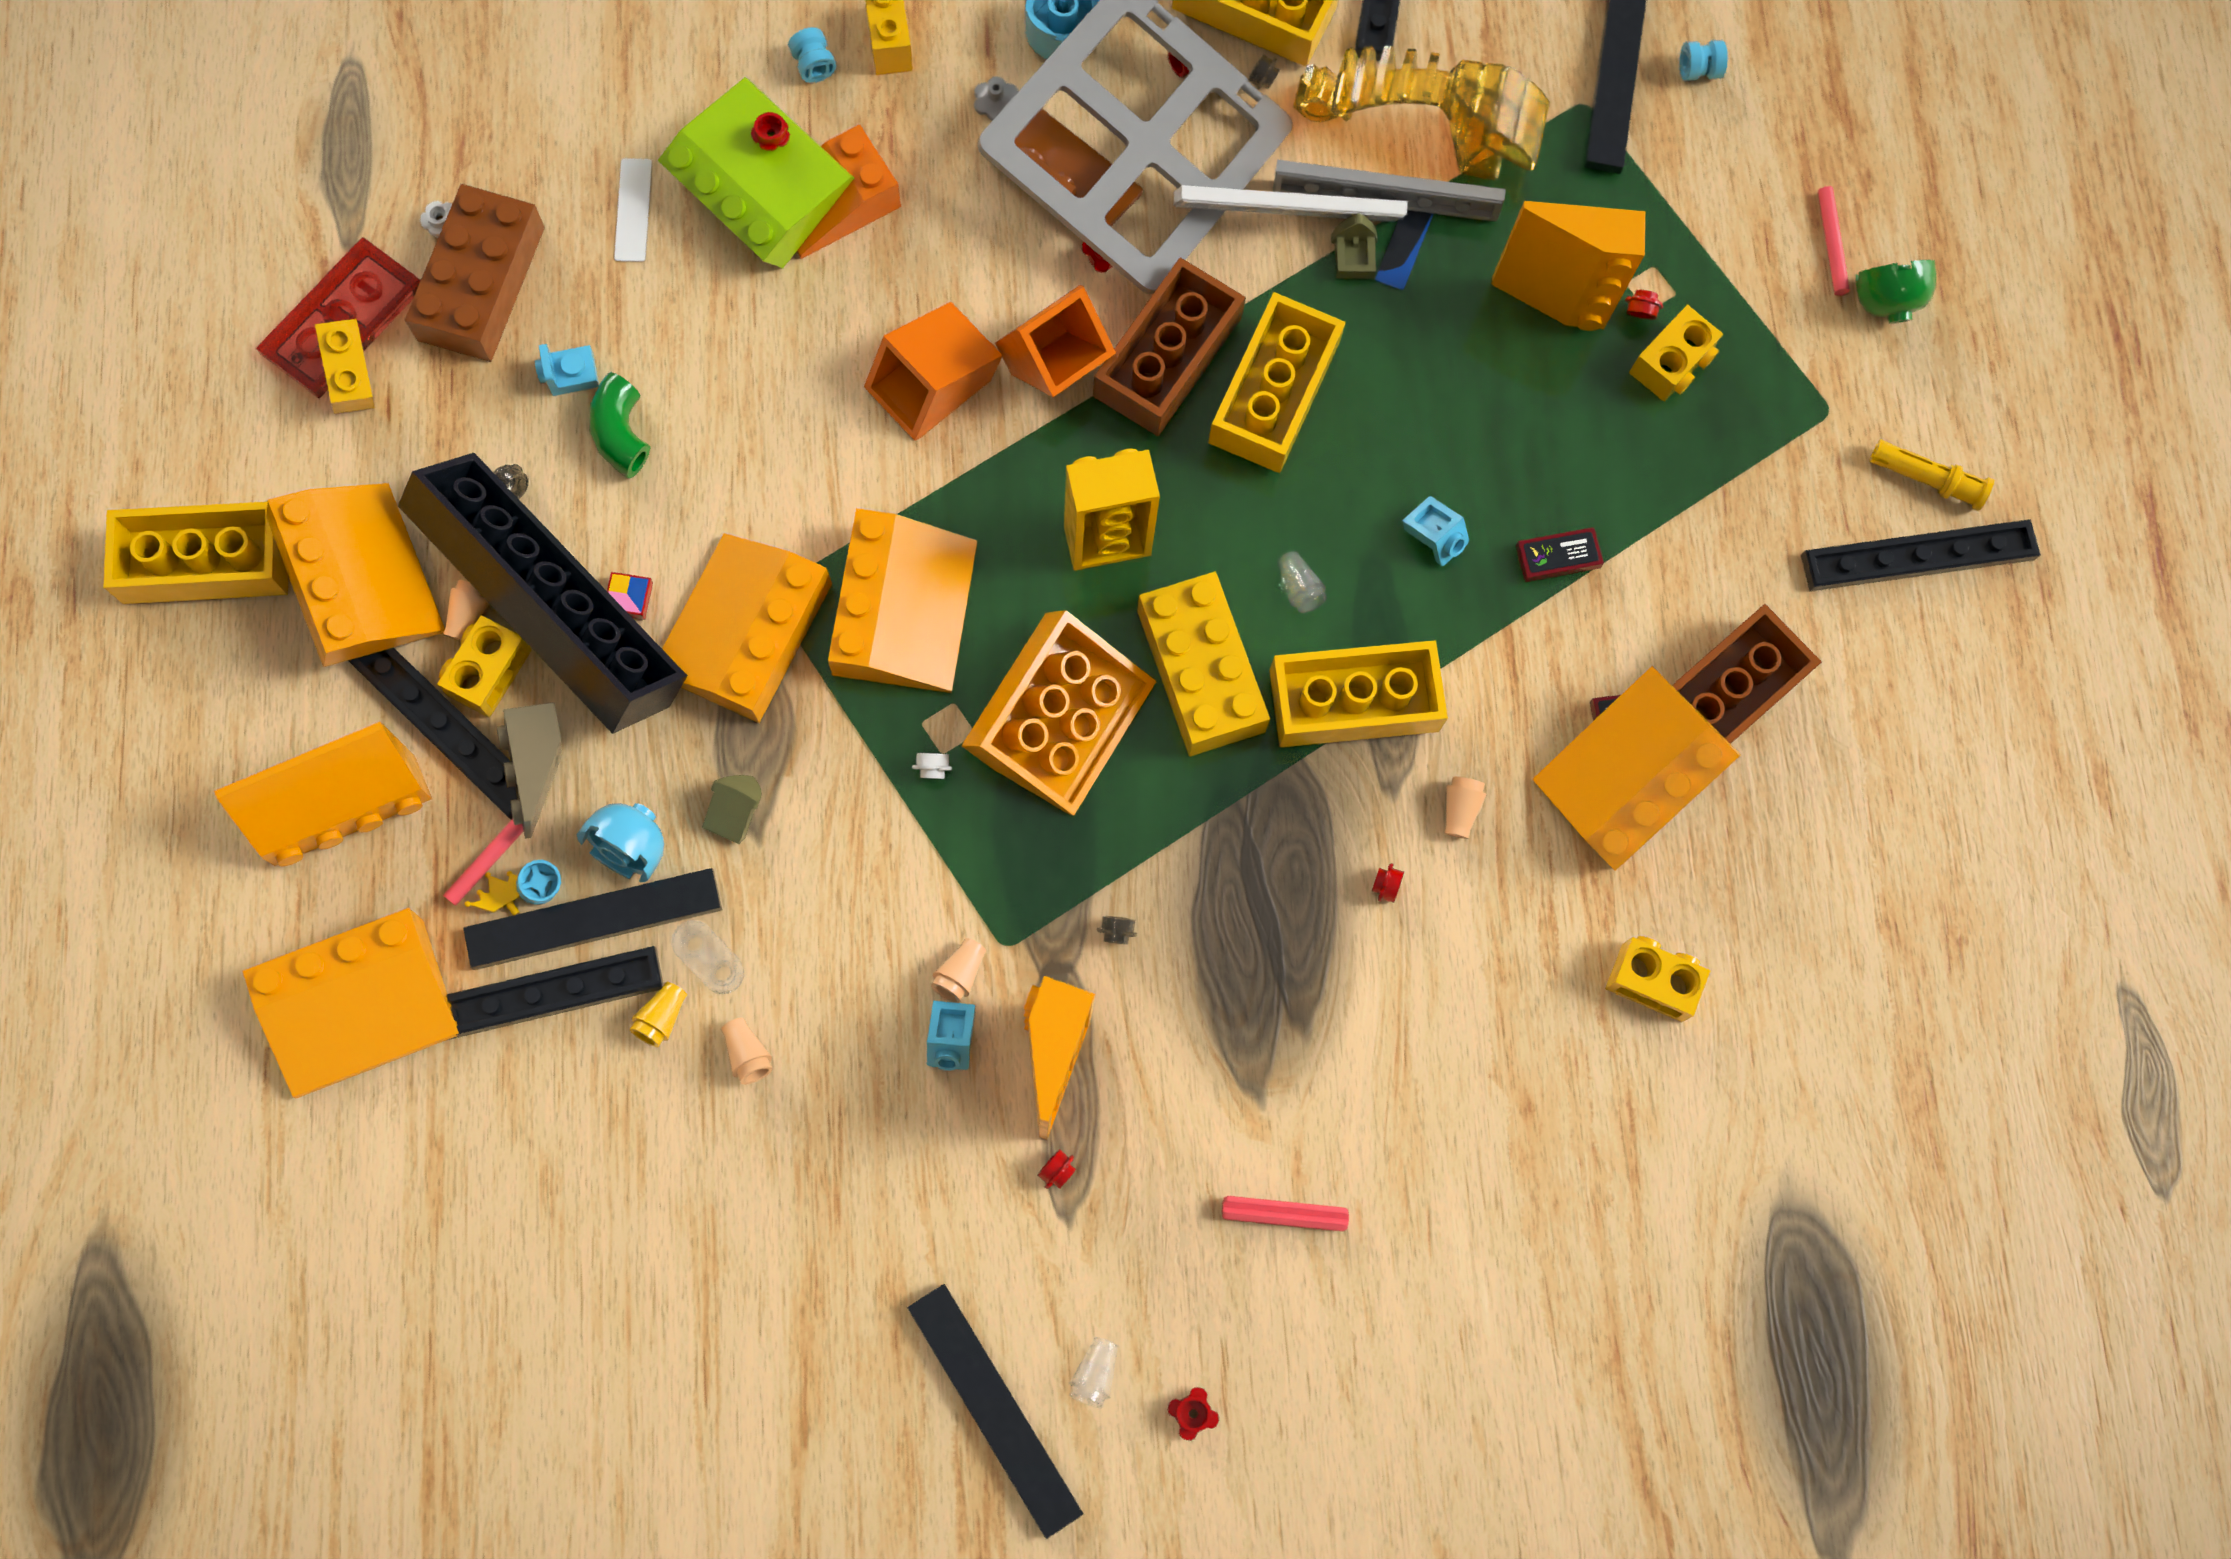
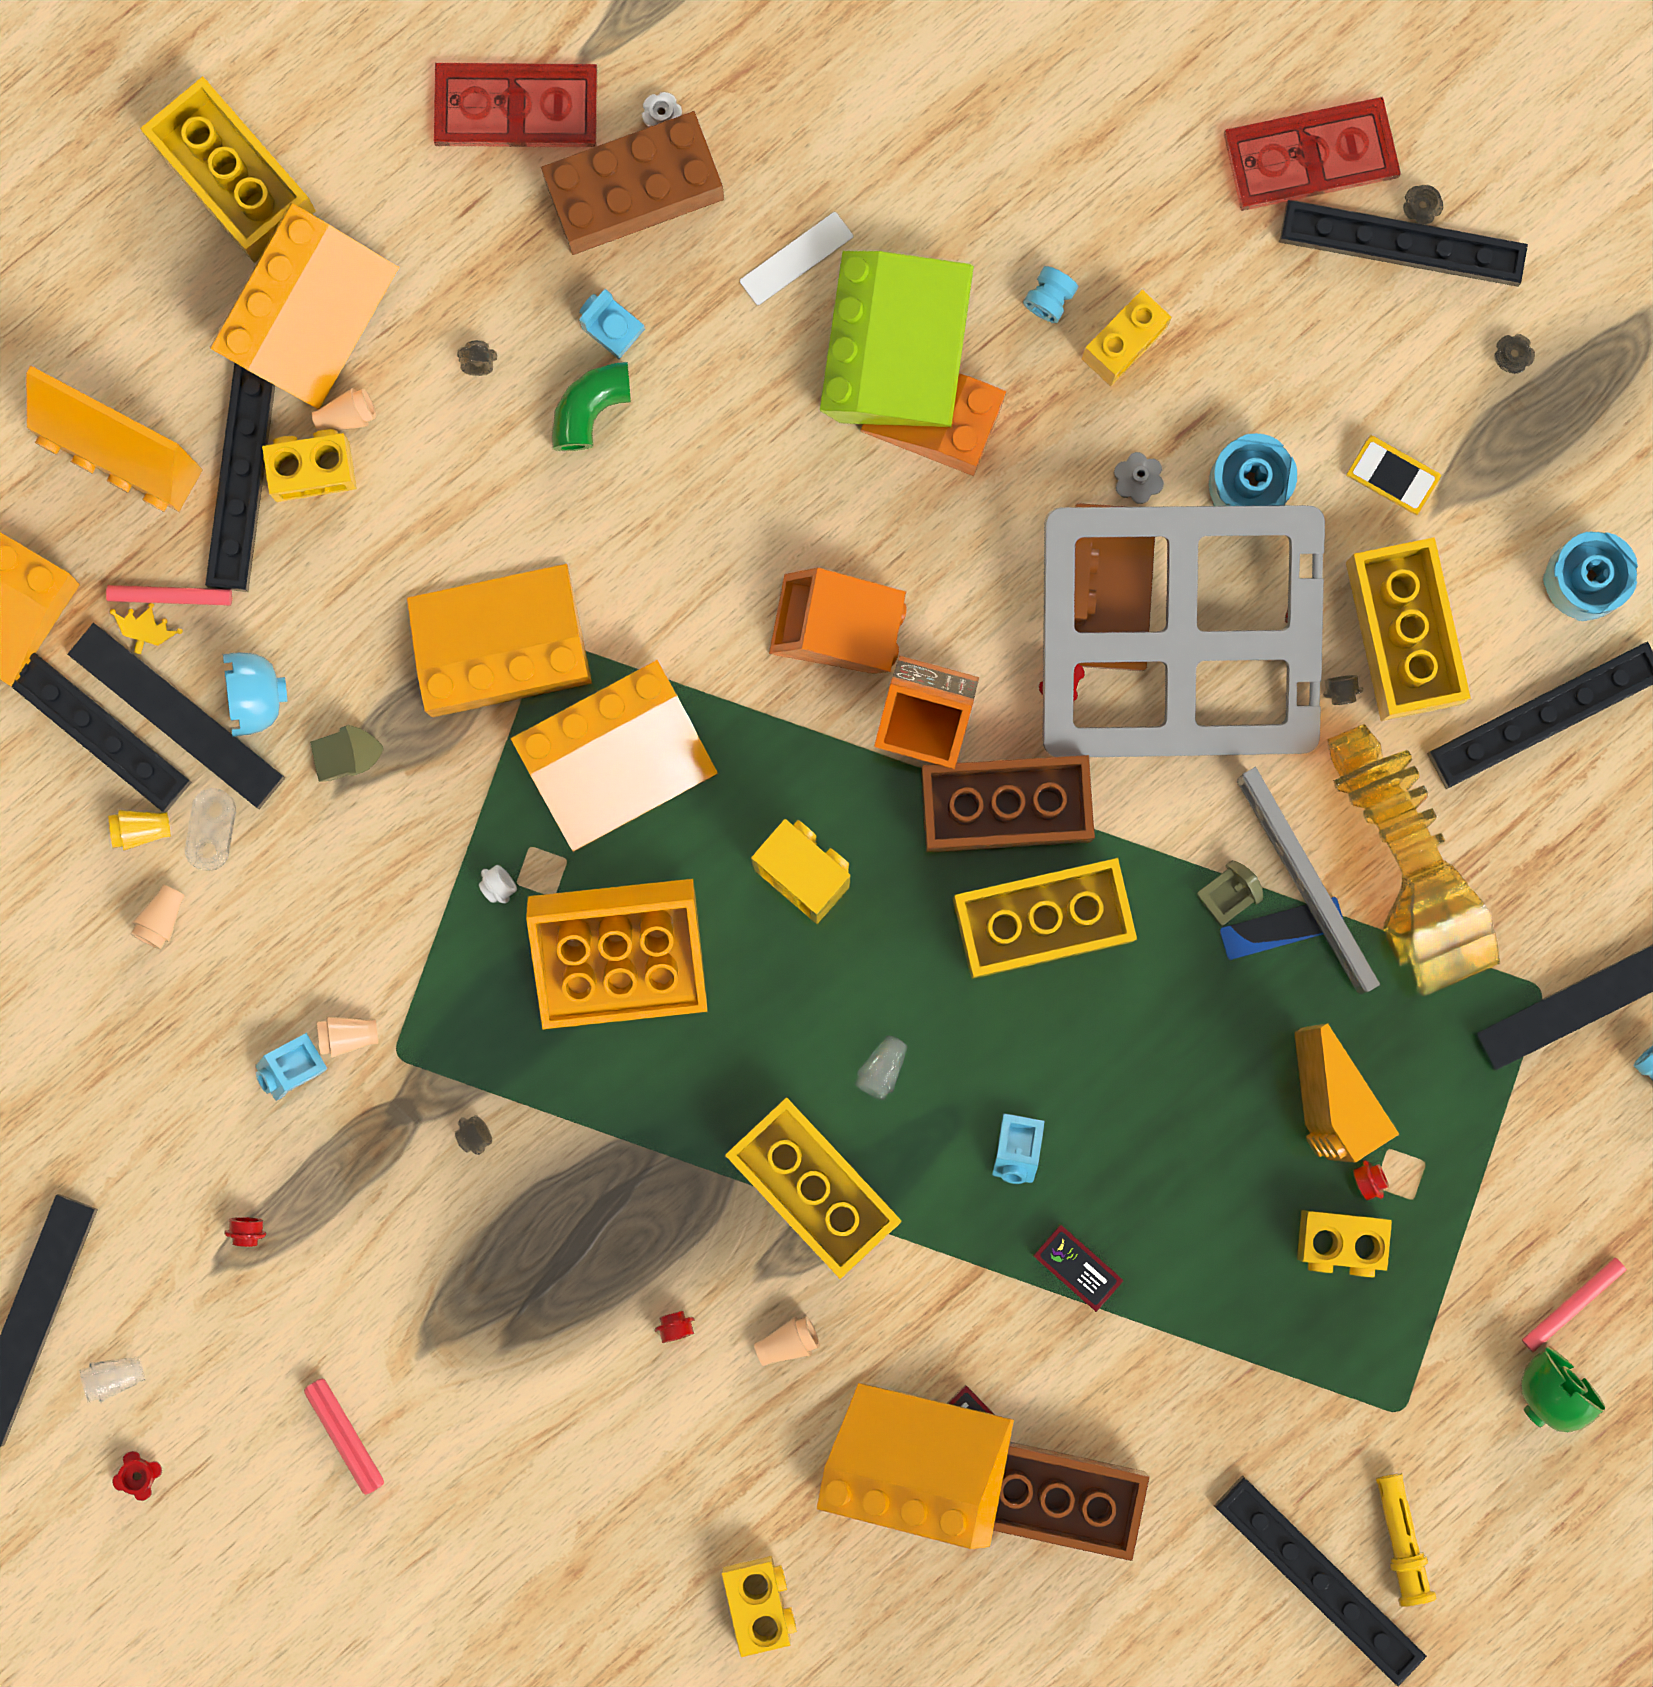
camera: 60 degrees right, 10 degrees up
yellow brick [315,319,375,414] -> none
black brick [398,453,688,734] -> none
dark tan slope [497,703,561,839] -> none
medium azure wheel [516,860,561,905] -> none
tile [607,572,653,620] -> none
red plate [751,112,790,151] -> none
light orange slope [1024,976,1095,1140] -> none
yellow brick [1137,571,1270,757] -> none
white tile [1173,185,1408,222] -> none

